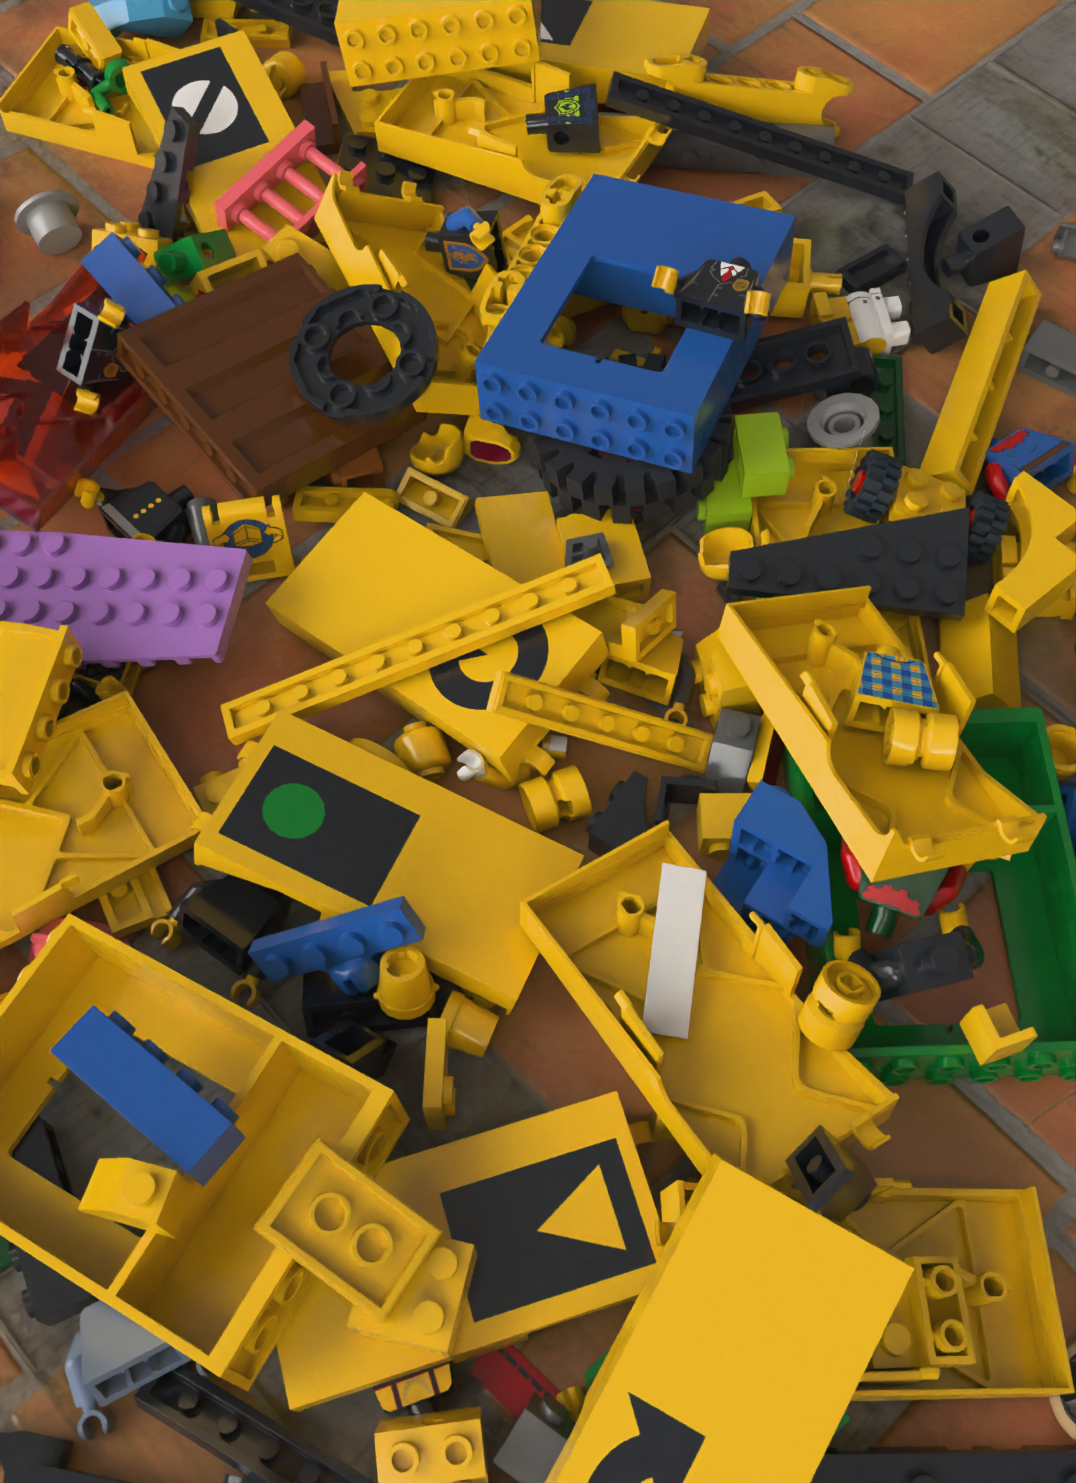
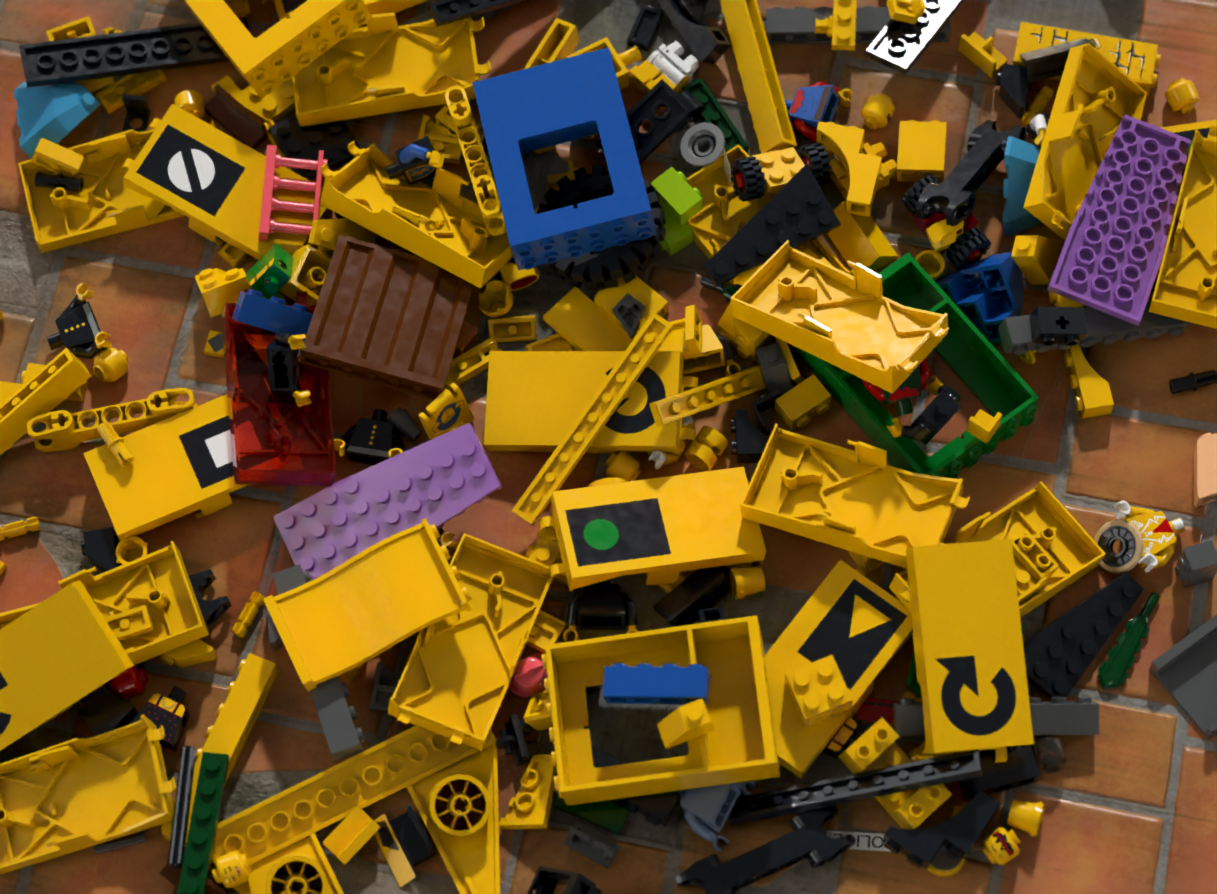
camera: 30 degrees left, 5 degrees up
light grey piece [14,190,83,255] -> none
green plate [90,58,132,115] -> none
black wing [138,106,200,243] -> none
blue plate [248,896,426,996] -> none
yellow tile [252,1138,443,1324] -> none
black plate [289,284,440,423] -> none
yellow piece [373,945,439,1020] -> none
yellow wing [422,1018,456,1130] -> none
black torso [526,84,600,153] -> none
white sticker [642,863,707,1039] -> none
black torso [651,257,771,343] -> none
yellow hair [698,527,754,581] -> none
blue brick [712,780,833,947] -> none
slope [785,1124,877,1222] -> none
yellow wheel [798,960,881,1052] -> none
torso [844,645,939,733] -> none
yellow wheel [883,707,959,772] -> none

